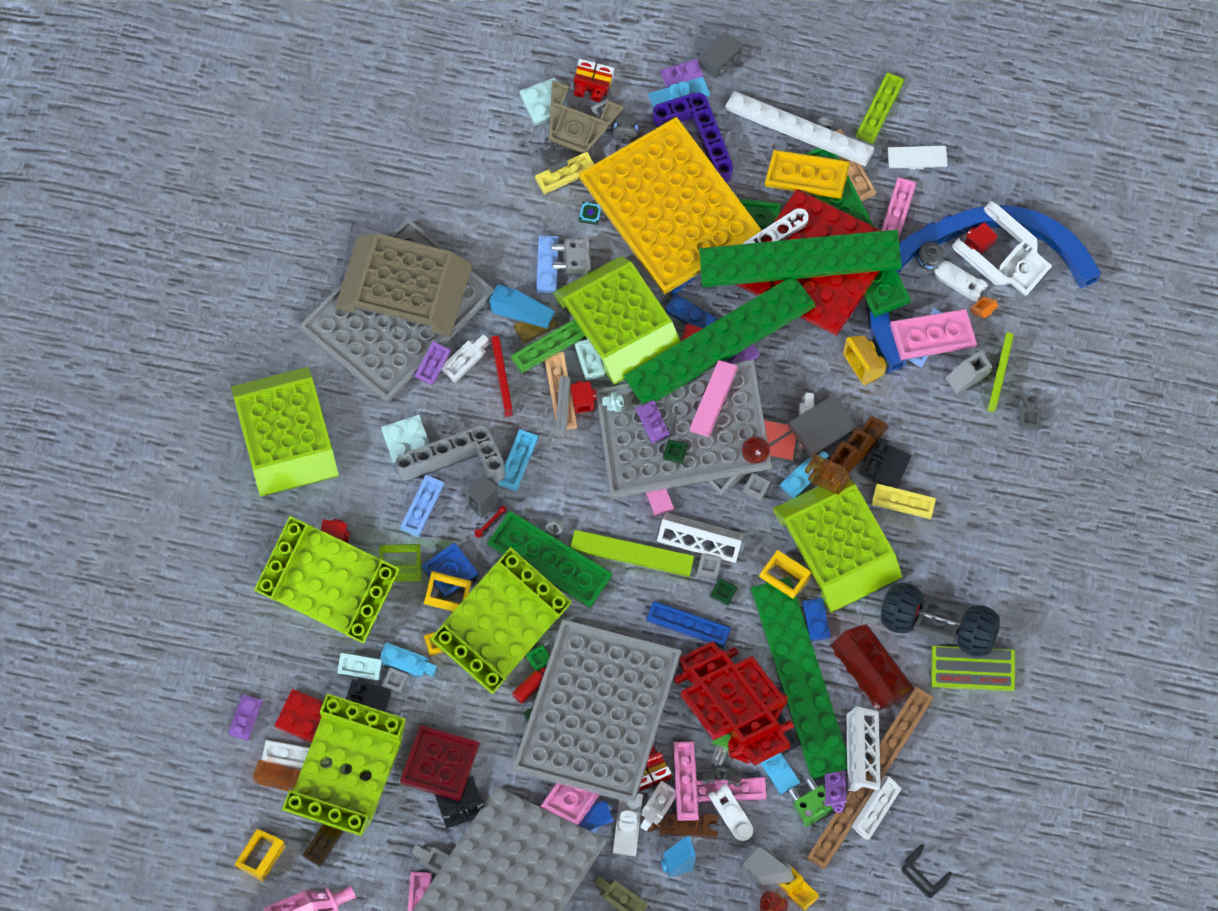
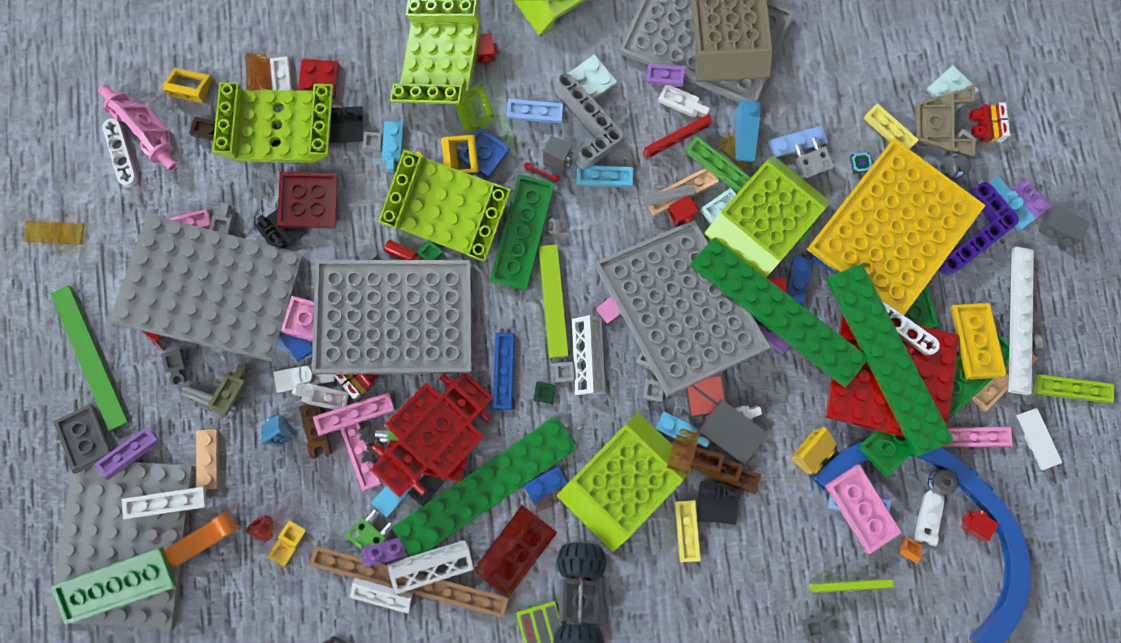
camera: 70 degrees right, 10 degrees up
medium lavender plate [228,694,263,741] -> none
light aqua plate [337,652,382,680] -> none
dark grey plate [540,143,568,173] -> none
light aqua plate [602,392,624,412] -> none
medium lavender plate [635,400,670,444] -> none
dark green tile [663,439,689,464] -> none
bright pink tile [690,360,738,437] -> none
white plate [708,783,753,841] -> none
clear red brick [741,436,770,464] -> none
light grey slope [743,846,794,886] -> none
yellow tile [759,550,811,599] -> none
light grey slope [945,351,992,395] -> none
white plate [952,201,1052,296] -> none

